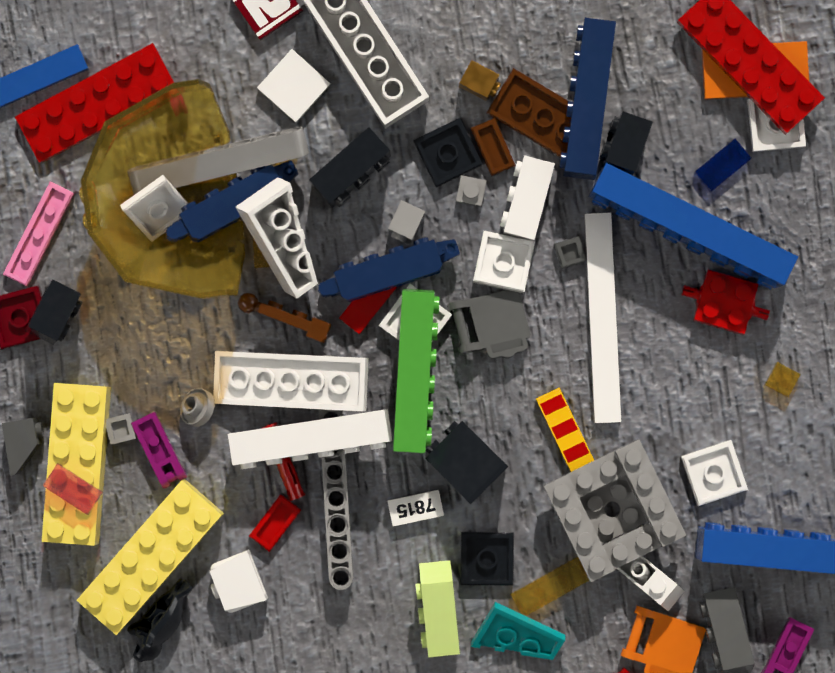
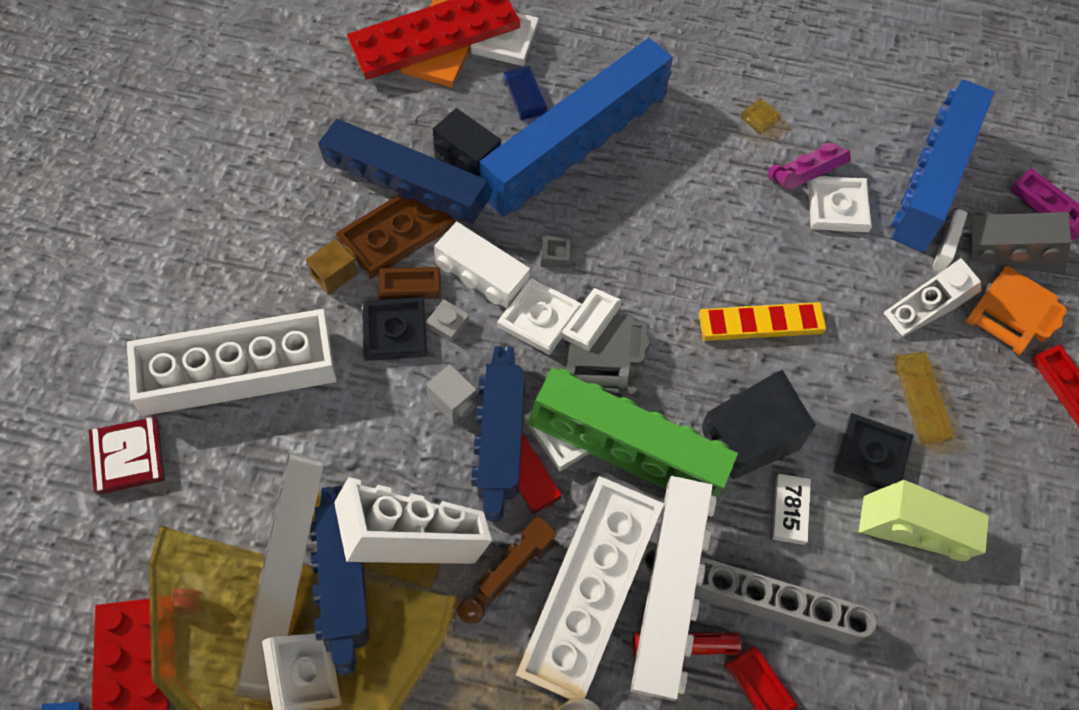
camera: 75 degrees left, 25 degrees down
white tile [257,49,331,123] -> none
black brick [309,127,391,208] -> none
teal wing [471,602,566,660] -> none
light grey piece [543,439,687,582] -> none
white tile [584,213,621,423] -> none
red plate [681,270,770,335] -> none
none -> white tile [562,288,621,351]
none -> magenta plate [767,143,851,190]
none -> white tile [932,209,968,273]

